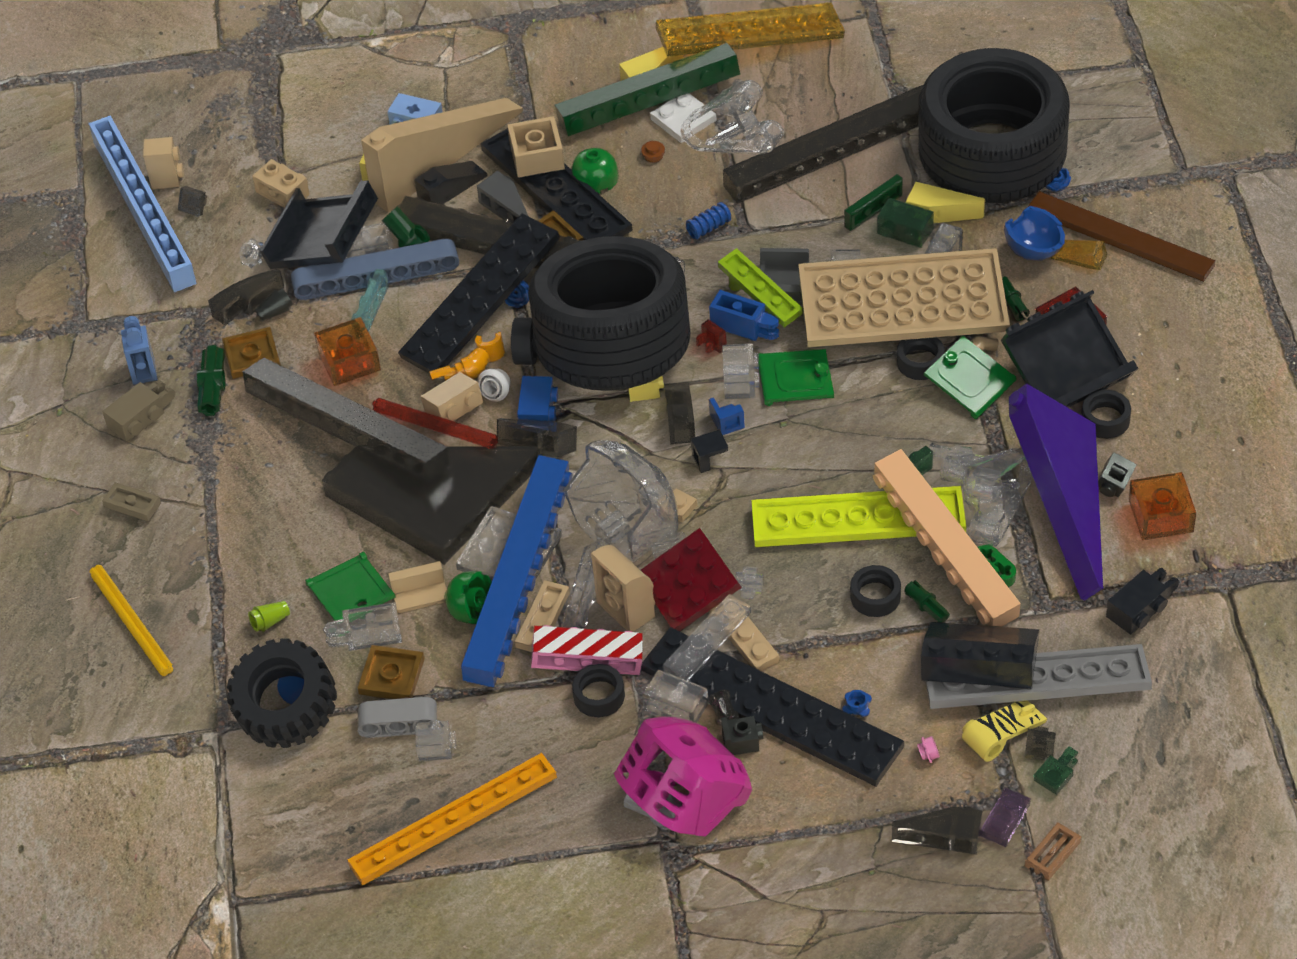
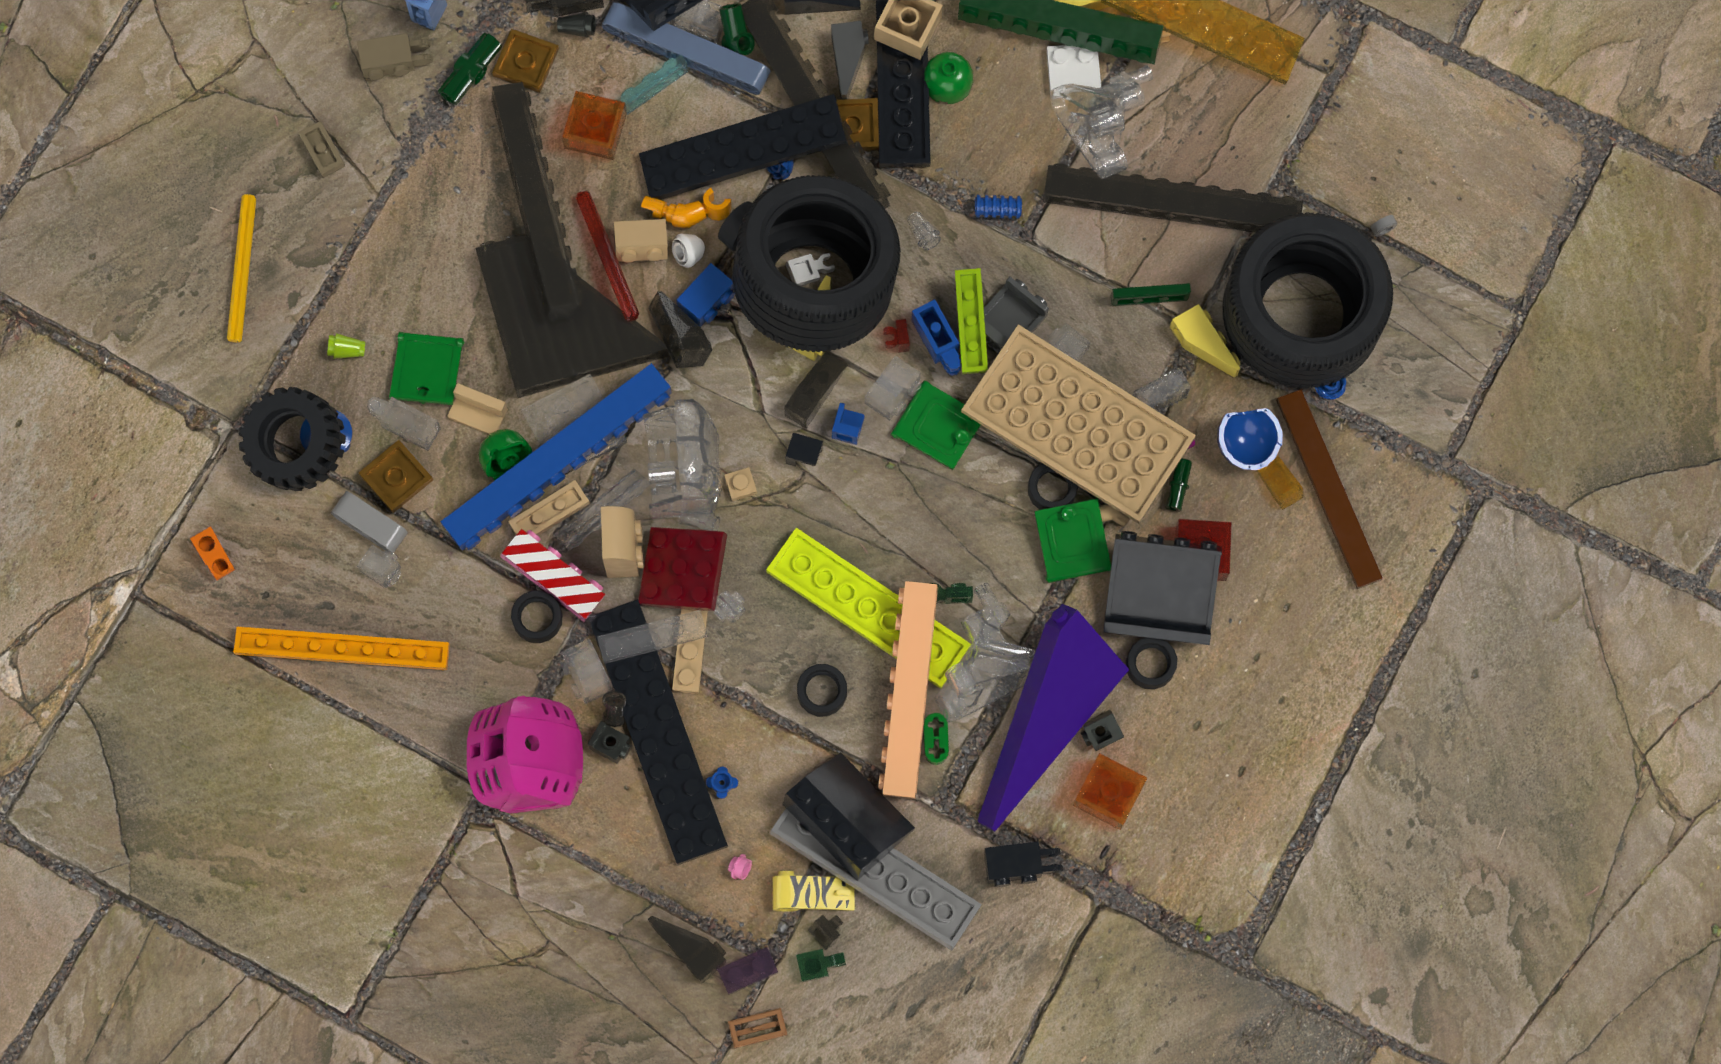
camera: 30 degrees right, 25 degrees up
dark orange plate [641,141,665,163] -> none
clear green brick [877,198,934,248] -> none
dark green axle [904,580,950,623] -> none
none -> orange leg [190,526,235,580]

